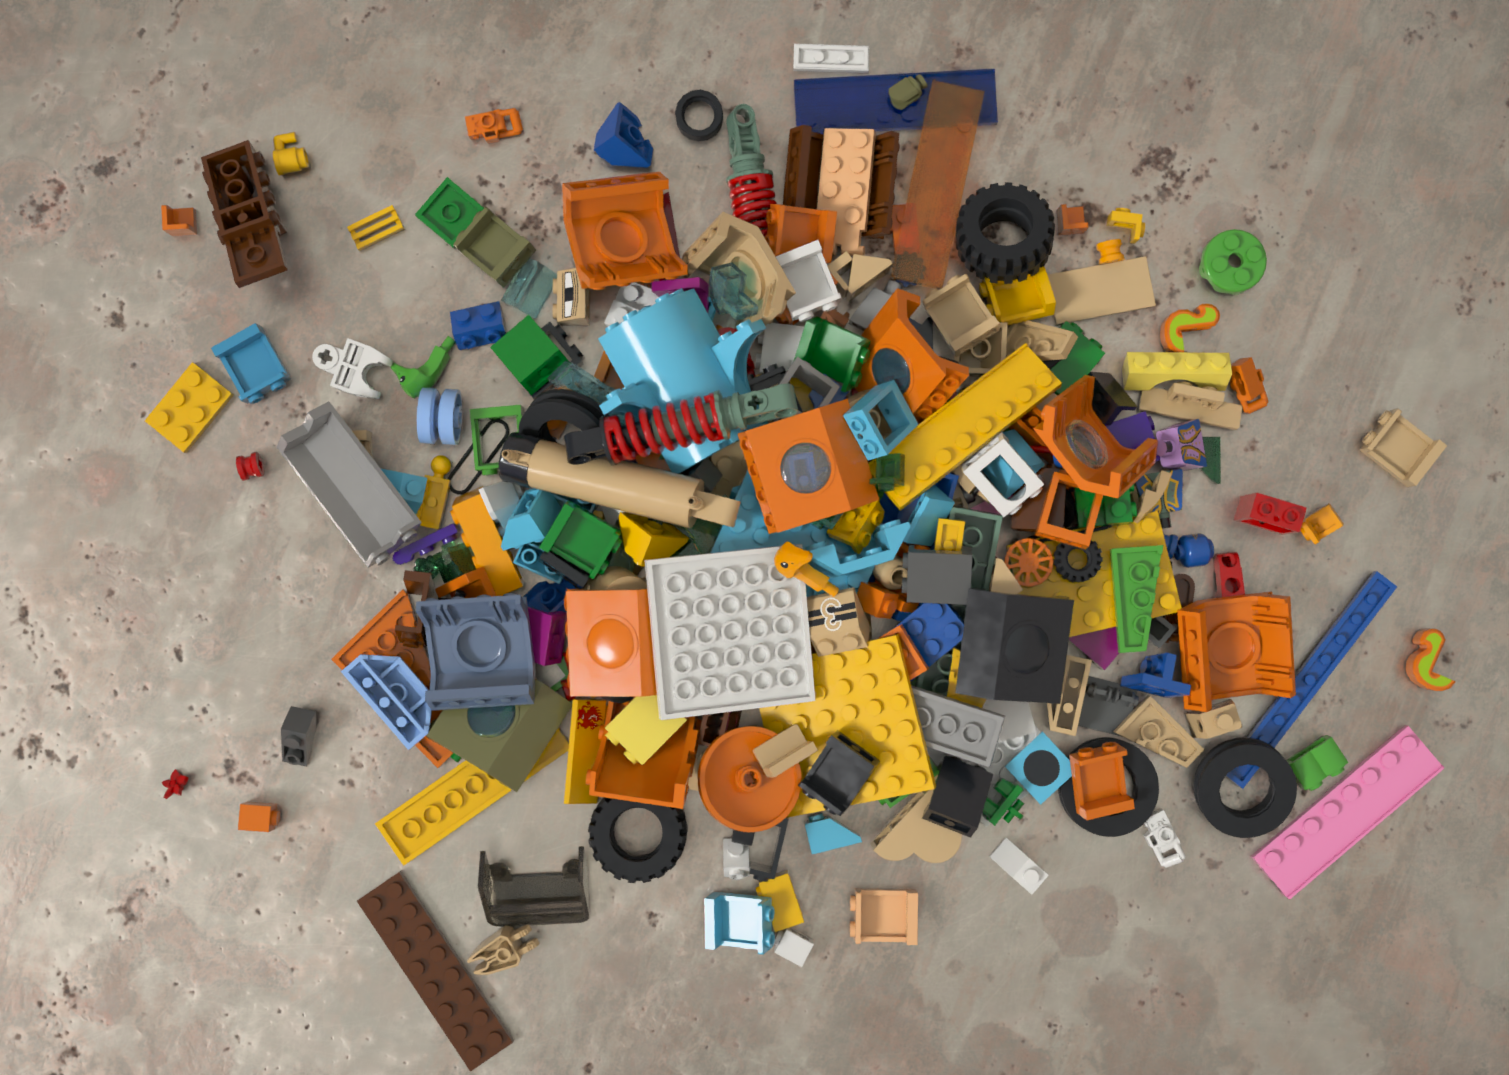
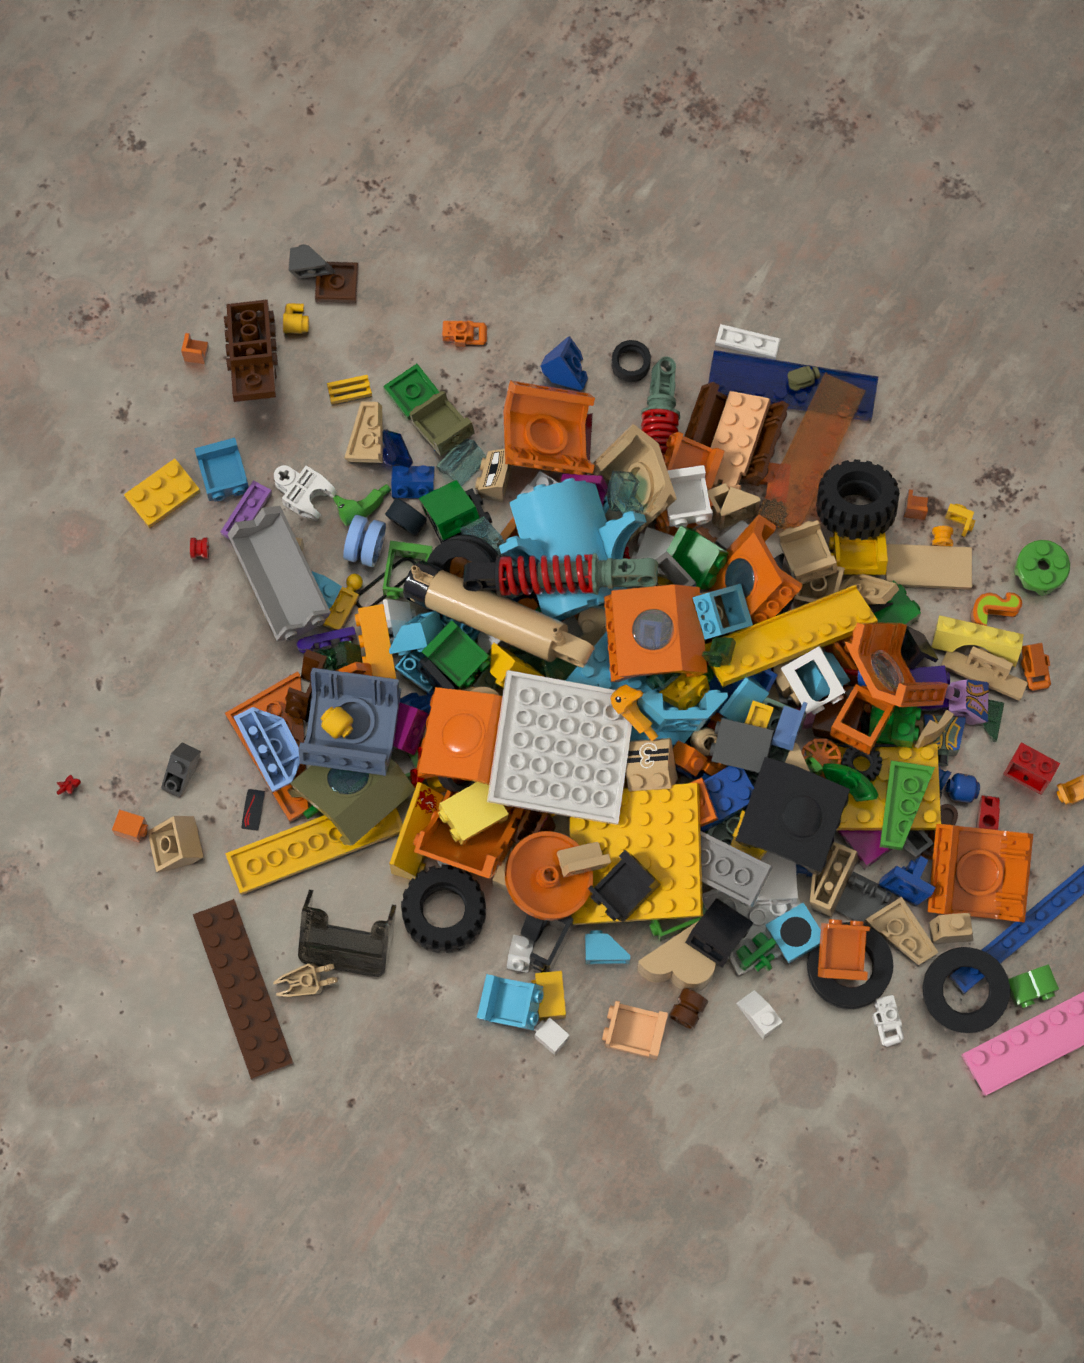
camera: 10 degrees right, 15 degrees down
none -> tan slope [148,816,203,872]
none -> medium lavender plate [220,480,272,539]
none -> black sticker [241,789,265,831]
none -> dark grey slope [288,244,335,279]
none -> reddish brown tile [315,261,359,303]
none -> yellow head [320,706,353,739]
none -> tan wing [344,402,383,463]
none -> clear blue tile [383,430,413,468]
none -> black wheel [385,498,427,536]
none -> reddish brown wheel [669,988,709,1030]
none -> medium blue panel [771,701,808,751]
none -> bright green tile [805,756,823,776]
none -> green tile [823,763,878,802]

